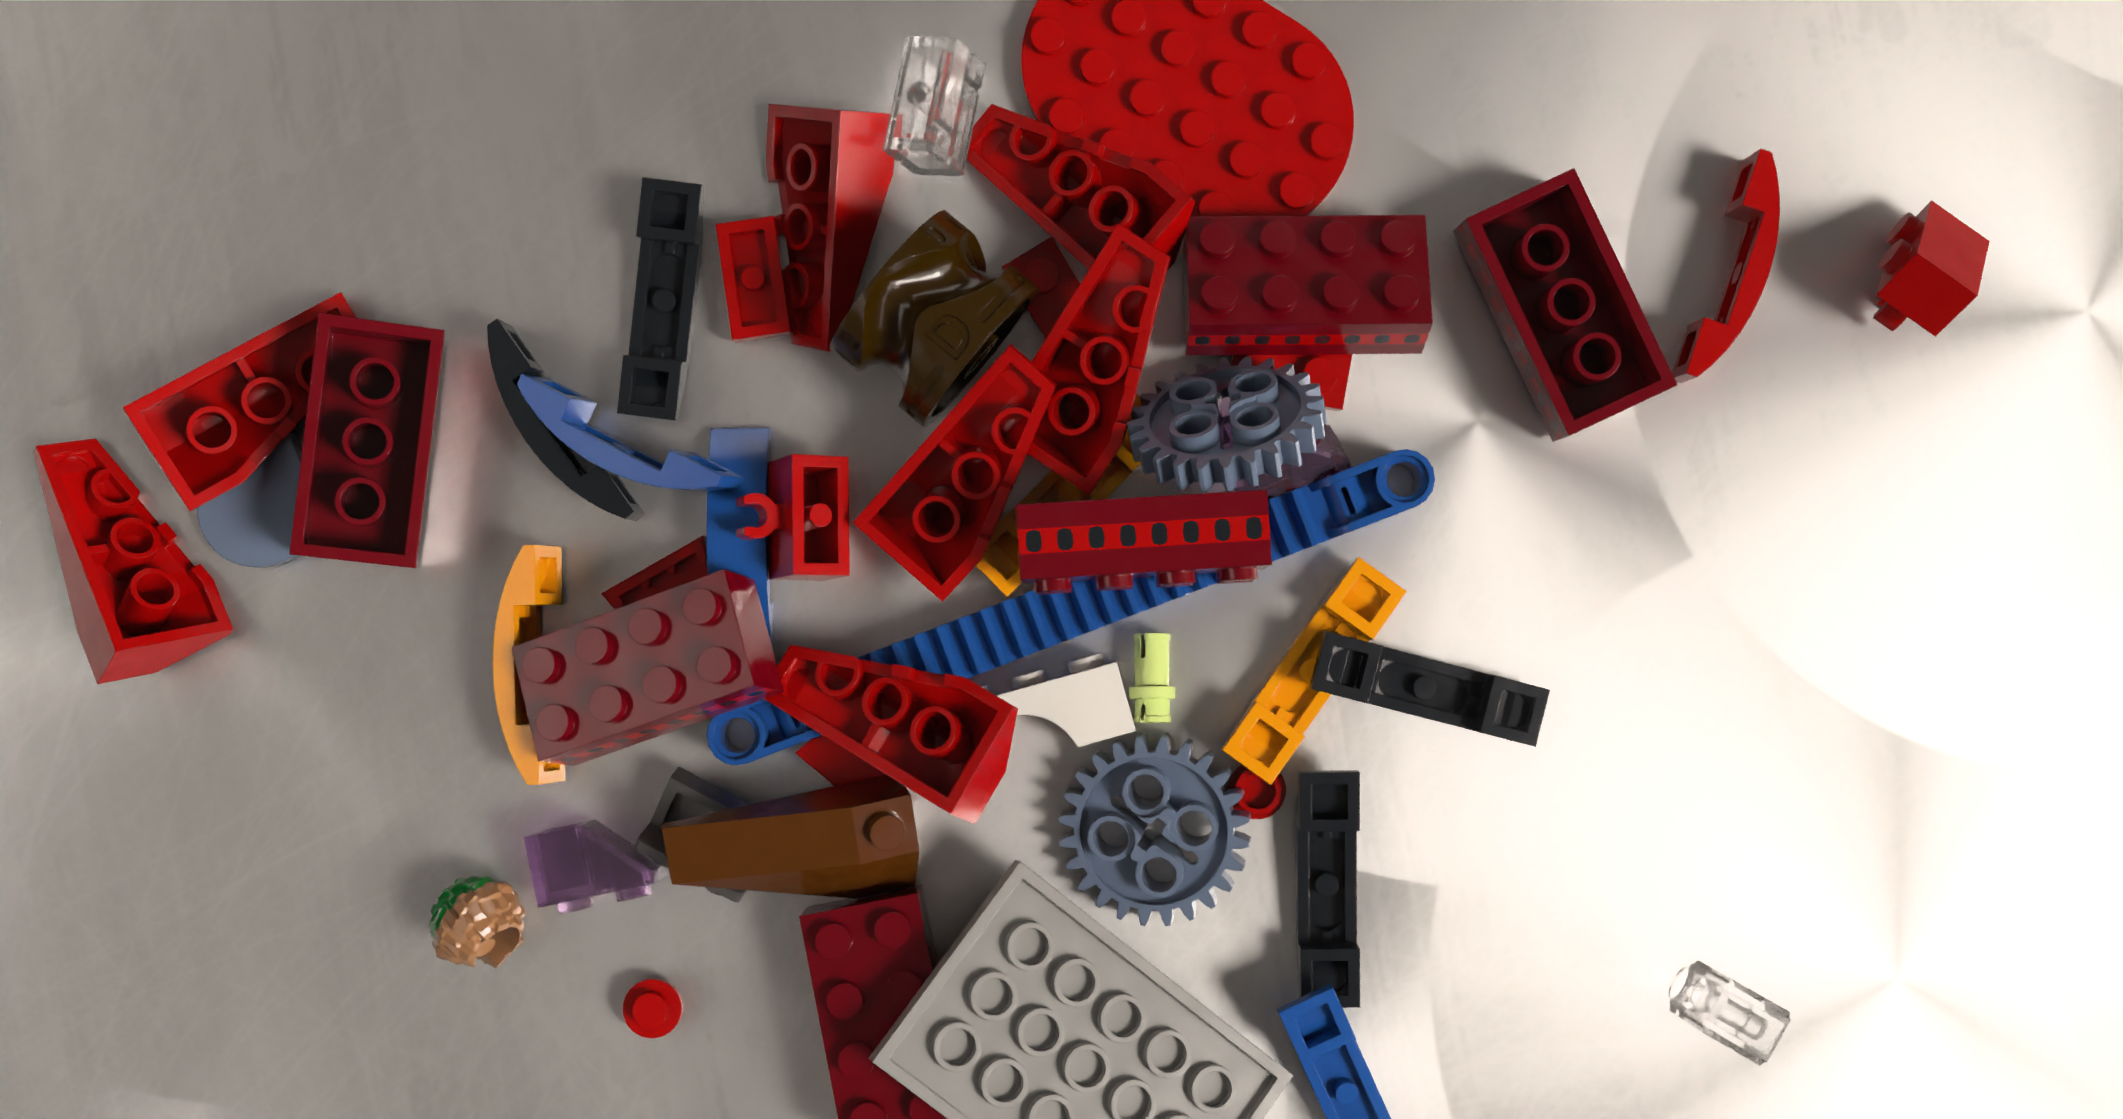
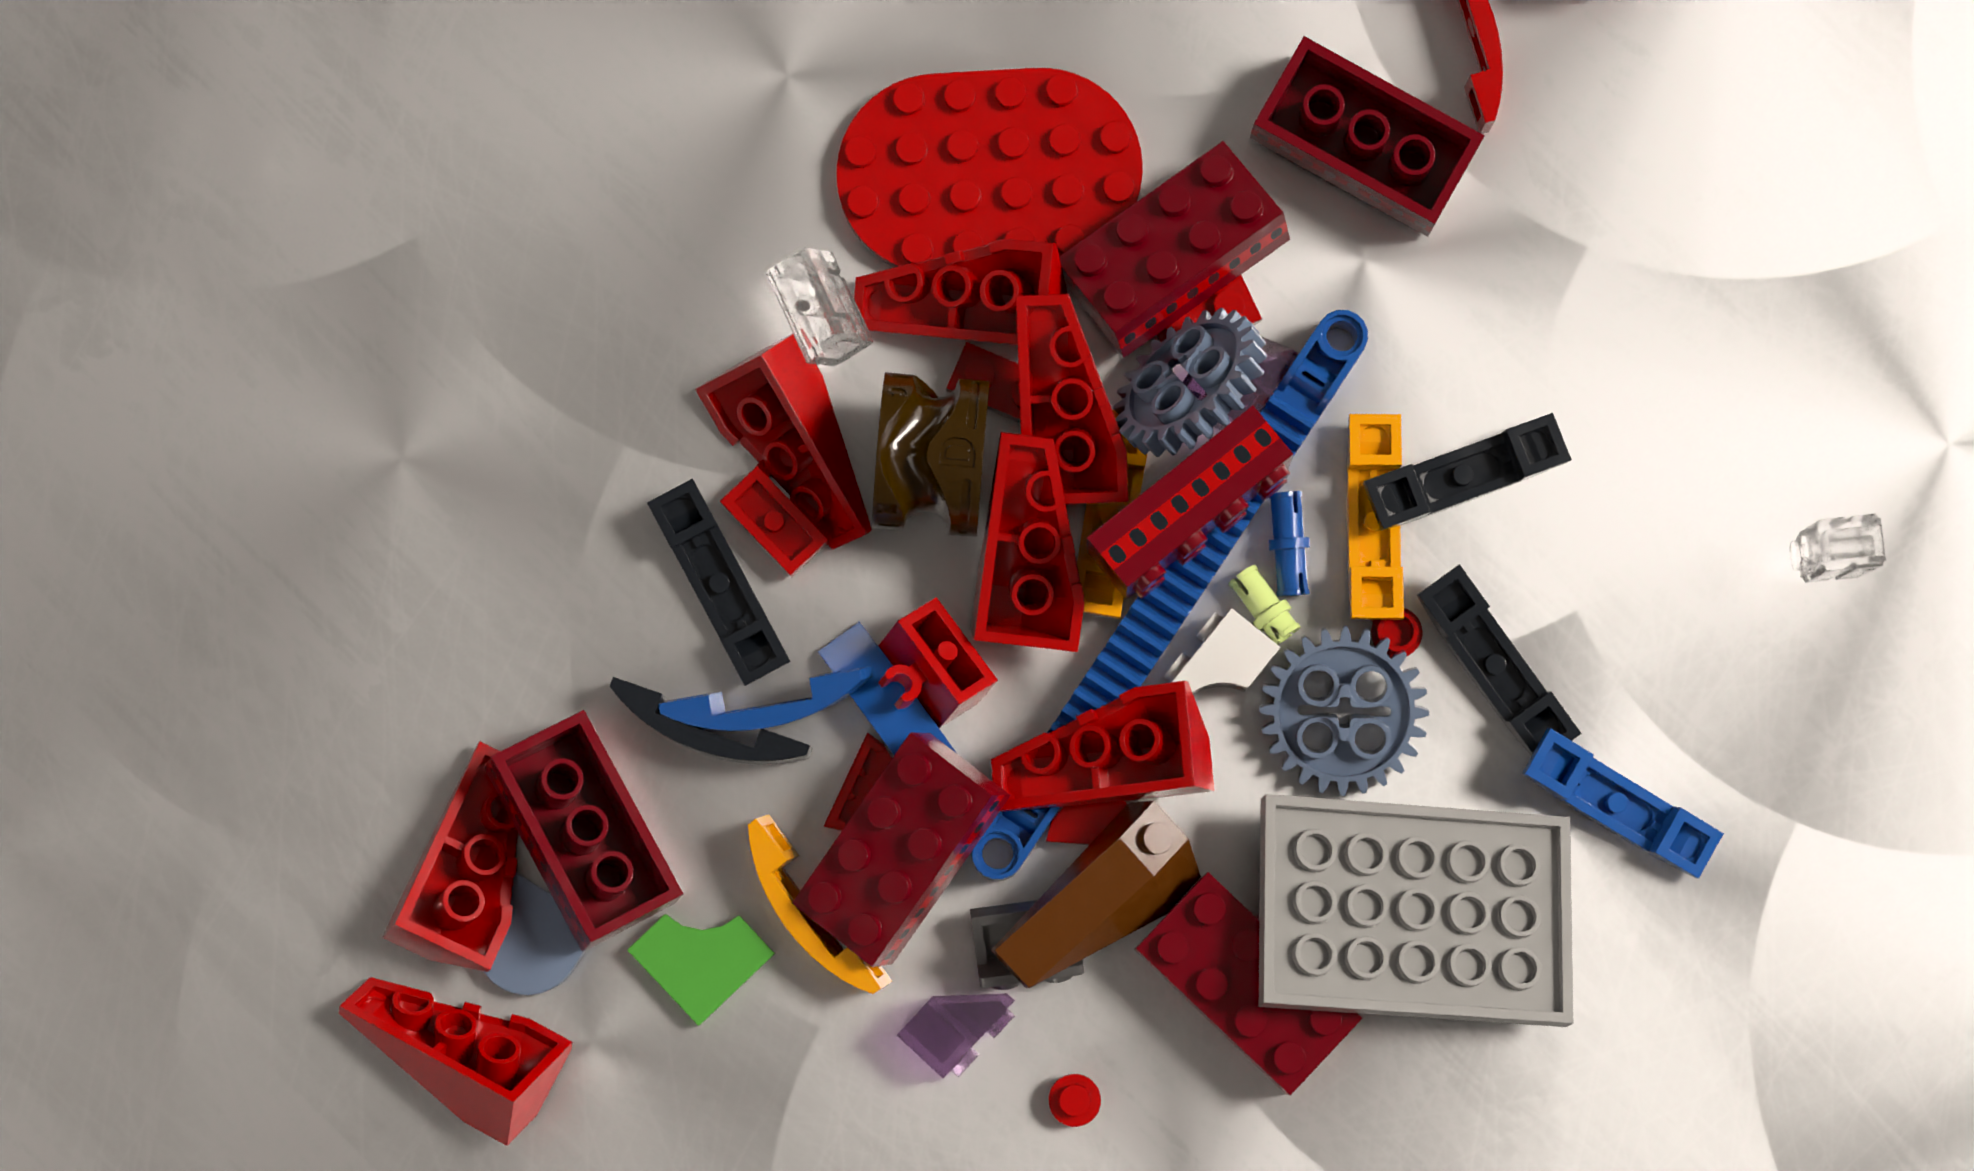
camera: 40 degrees left, 5 degrees down
medium nougat piece [429,876,525,968] -> none
none -> bright green tile [628,914,776,1026]
none -> blue pin [1268,491,1310,597]

